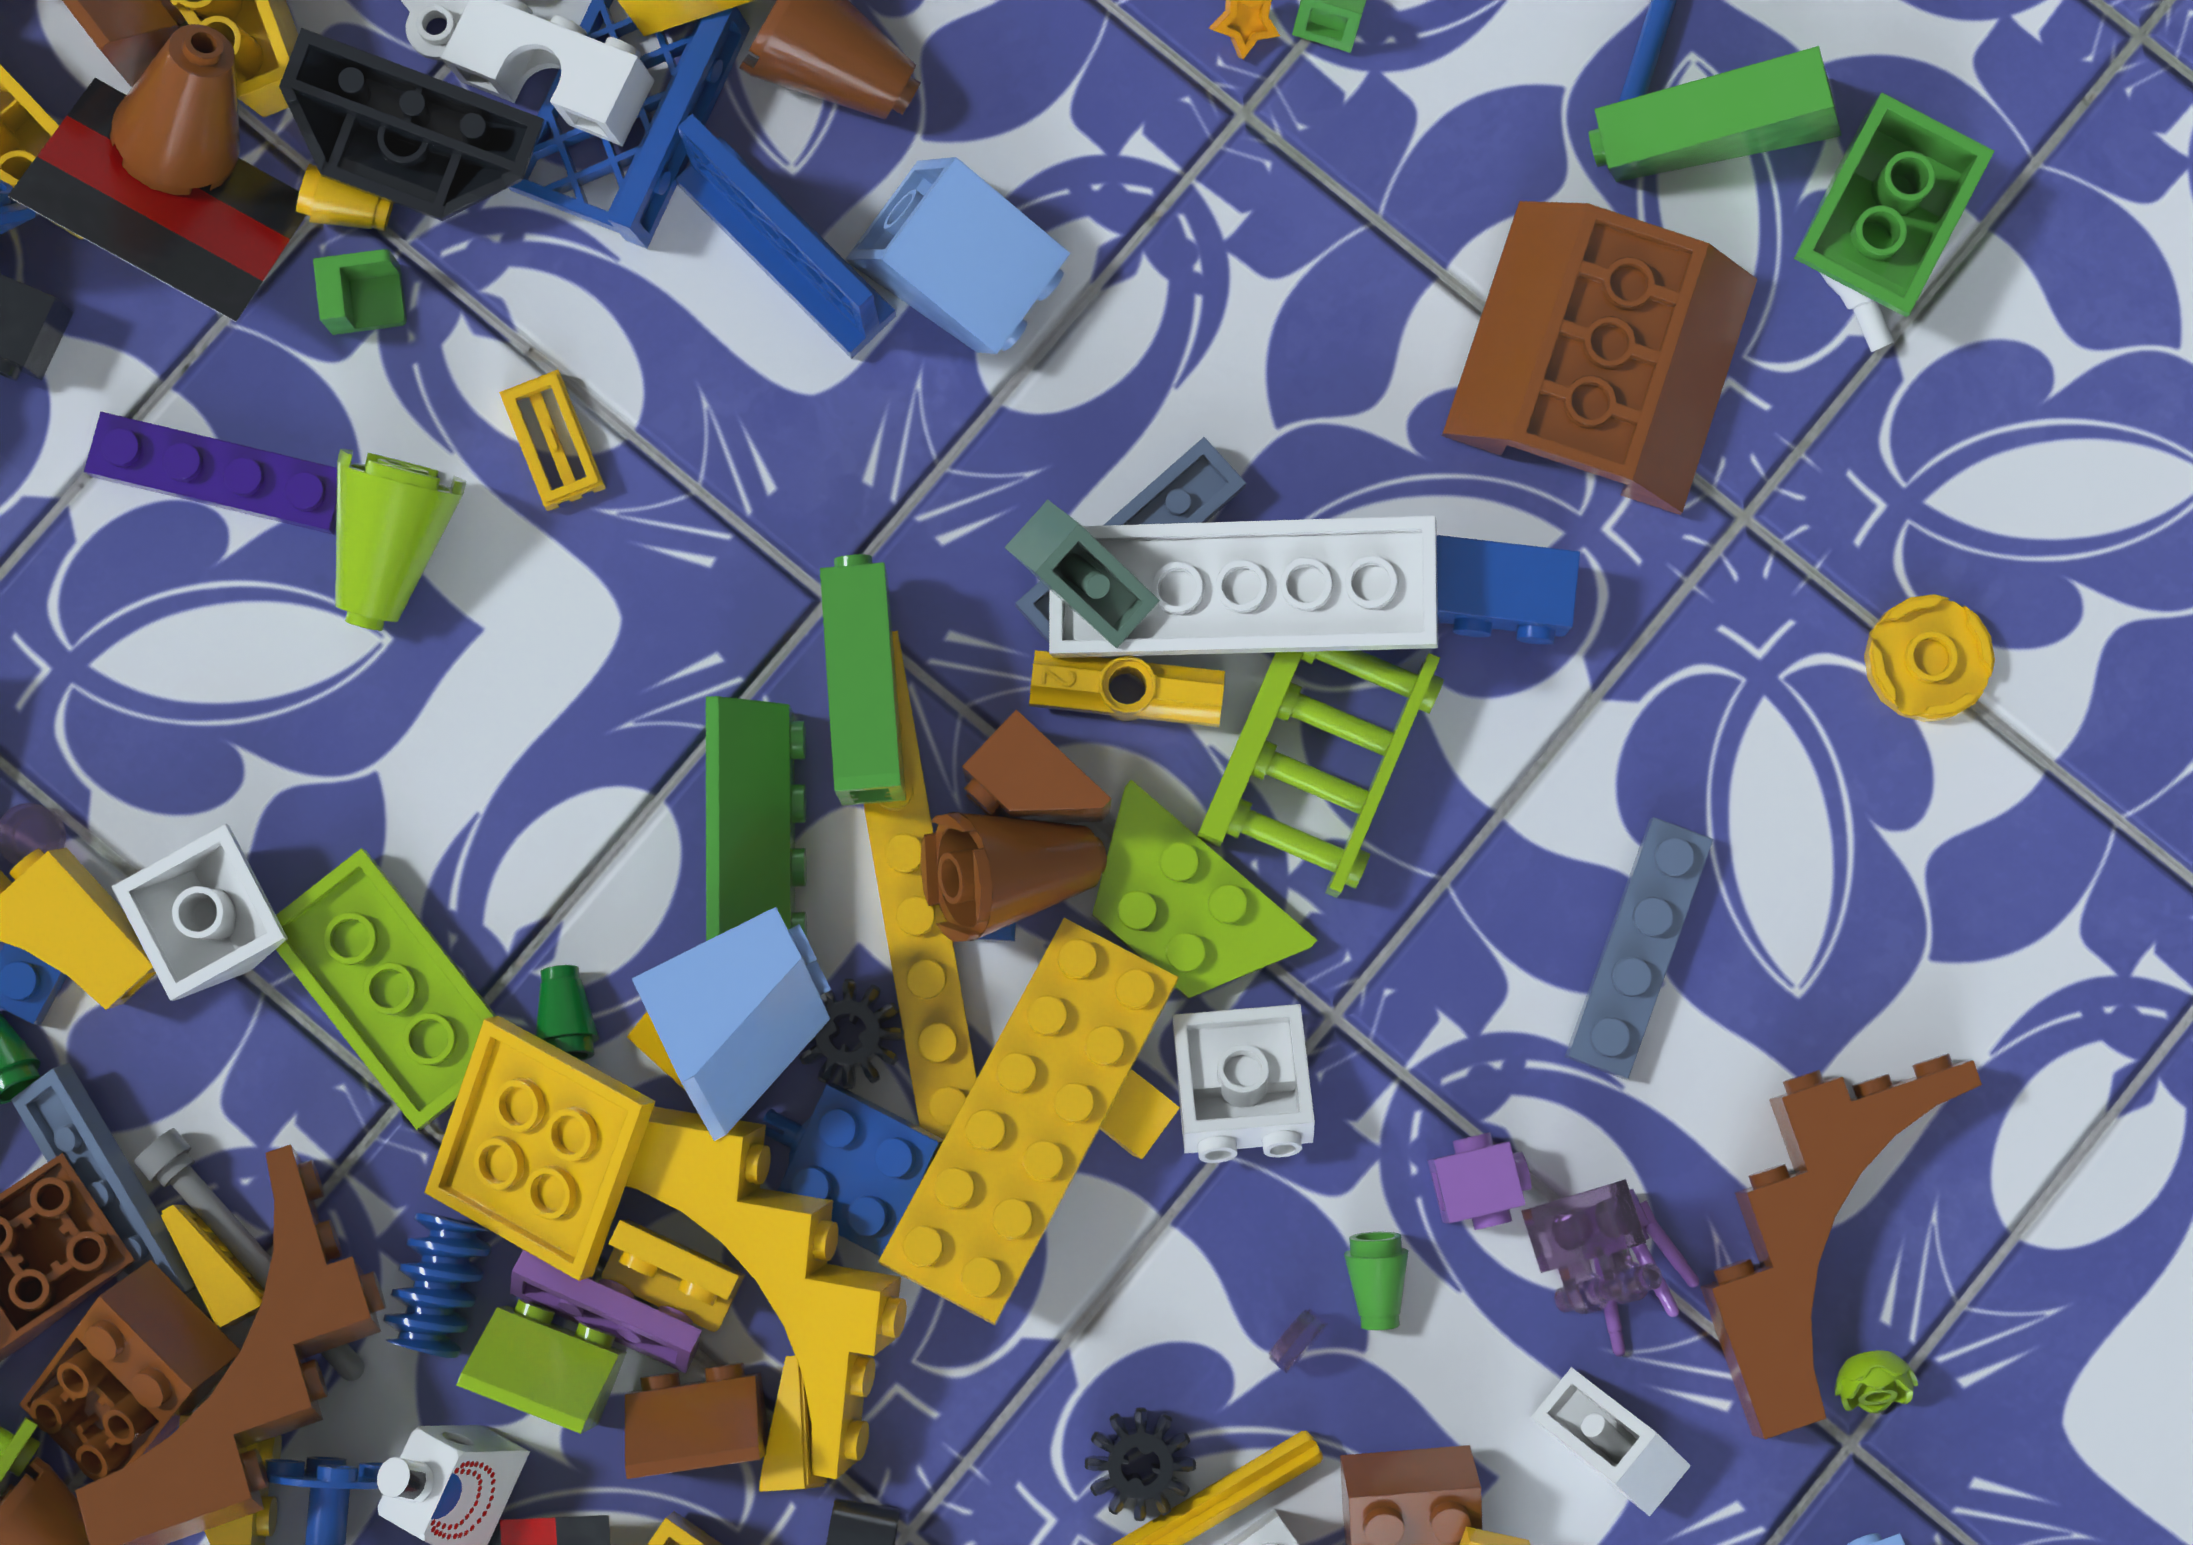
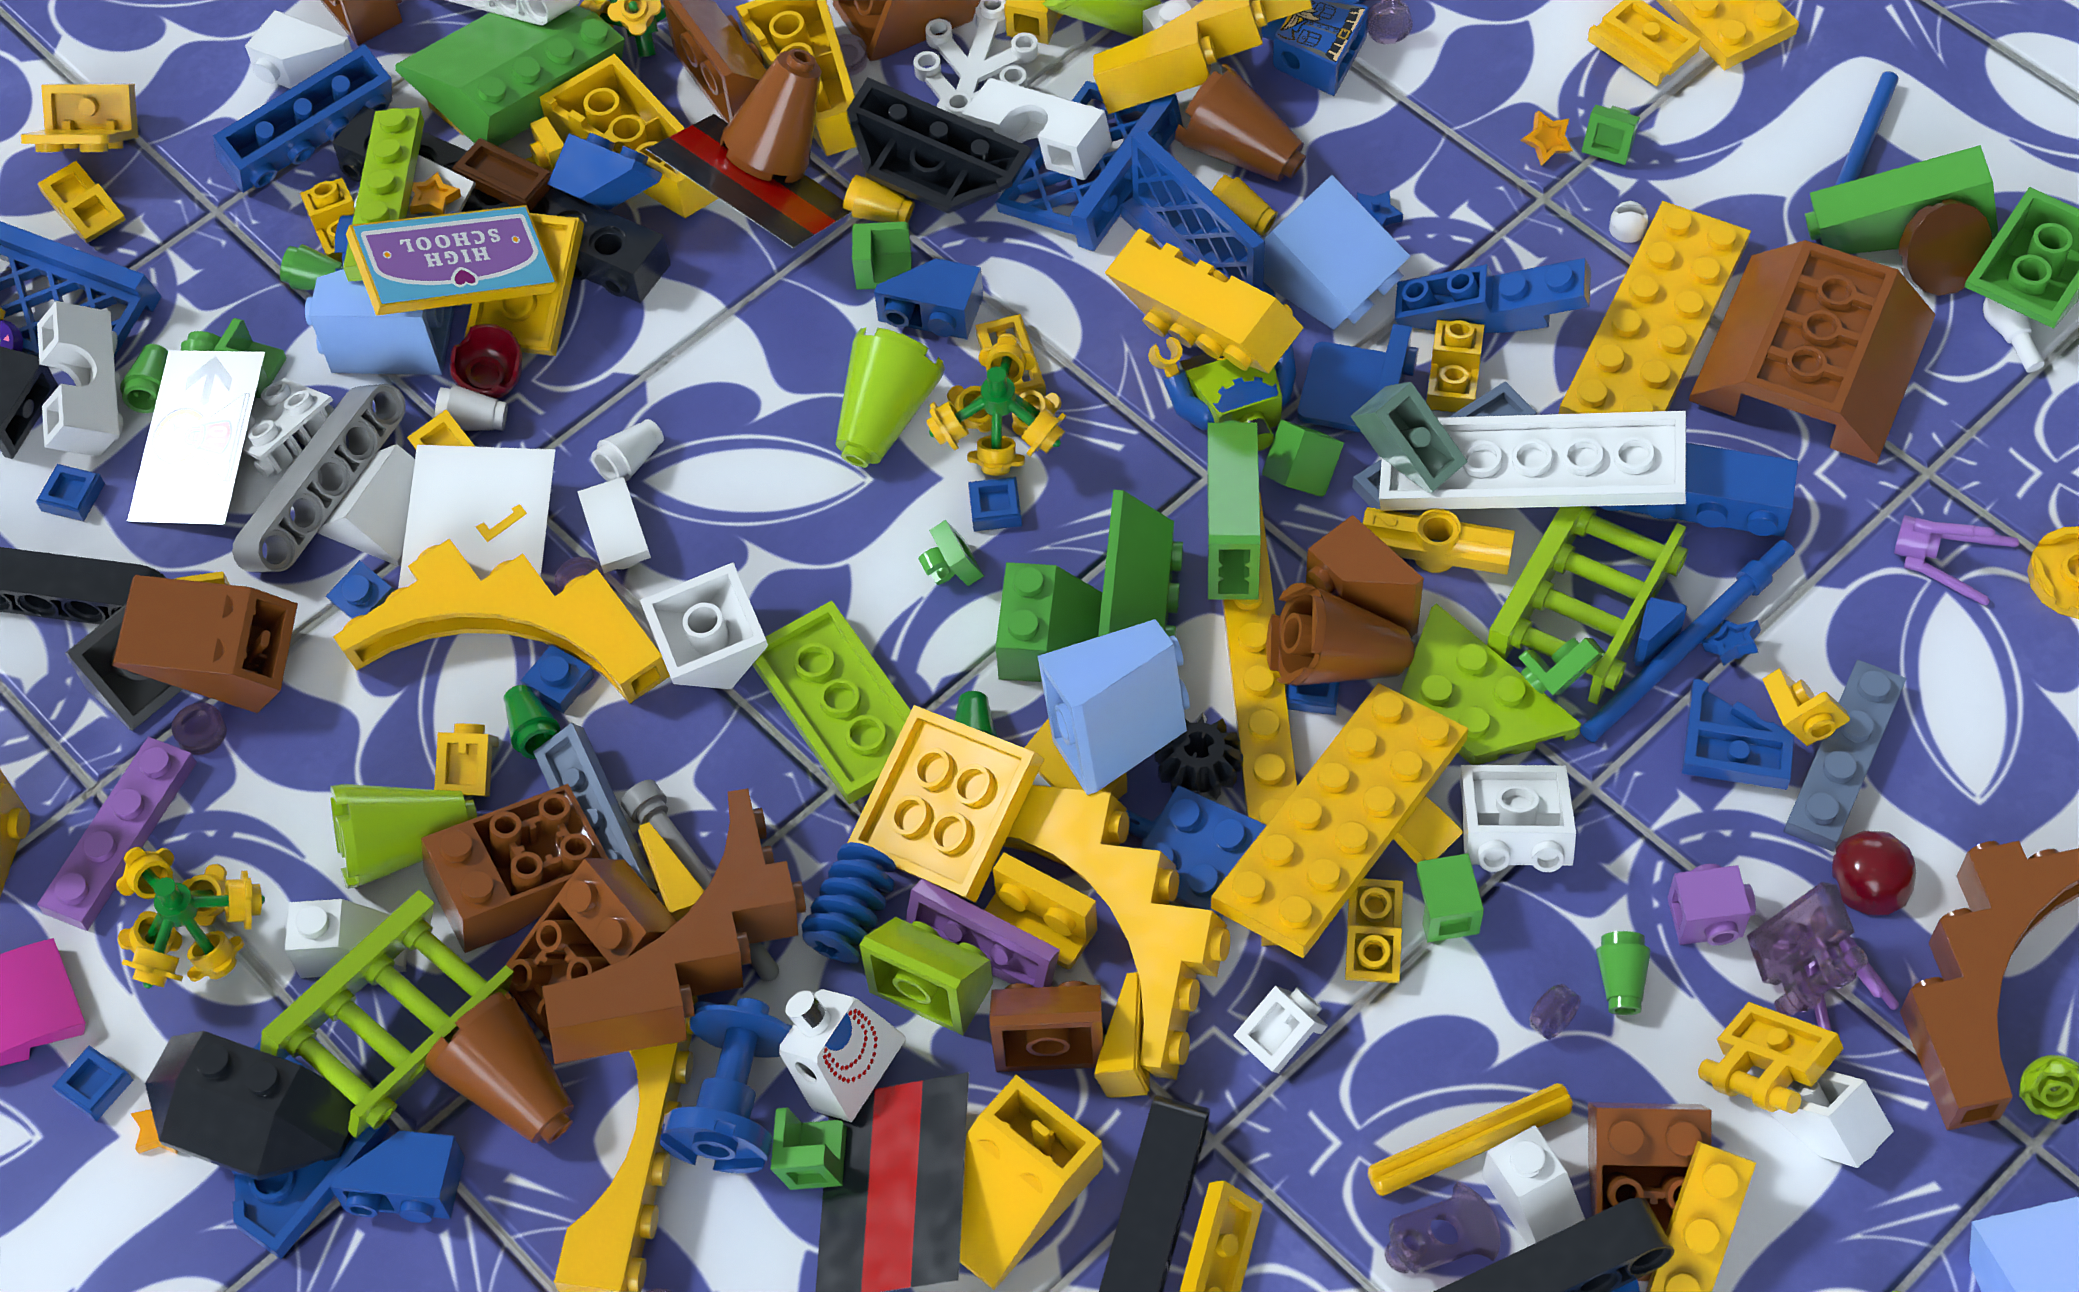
camera: 15 degrees right, 25 degrees down
dark purple plate [84,411,337,535] -> none
black gear [1085,1407,1196,1521] -> none
none -> white slope [578,476,651,573]
none -> white cone [592,419,664,481]
none -> blue slope [874,258,984,340]
none -> bright green tile [918,520,984,586]
none -> yellow plant [926,333,1067,476]
none -> blue tile [968,477,1022,532]
none -> bright green slope [995,562,1103,682]
none -> yellow wedge [1105,229,1304,374]
none -> torso [1148,304,1296,451]
none -> yellow cone [1211,174,1278,236]
none -> white bracket [1233,986,1328,1073]
none -> bright green panel [1262,419,1344,497]
none -> blue bracket [1297,324,1419,433]
none -> yellow slope [1345,878,1403,983]
none -> blue piece [1356,190,1403,228]
none -> blue slope [1394,258,1591,333]
none -> bright green panel [1416,853,1484,943]
none -> yellow slope [1426,319,1484,412]
none -> bright green bracket [1519,637,1606,695]
none -> yellow plate [1559,201,1751,414]
none -> blue bar [1580,540,1795,743]
none -> white hinge [1609,201,1648,243]
none -> blue slope [1633,597,1687,667]
none -> blue wing [1681,679,1794,790]
none -> yellow plate [1698,1002,1844,1114]
none -> blue piece [1701,620,1761,666]
none -> yellow bracket [1762,668,1850,747]
none -> dark red hair [1832,831,1916,915]
none -> medium lavender plant [1894,515,2019,605]
none -> reddish brown tile [1899,199,1992,296]

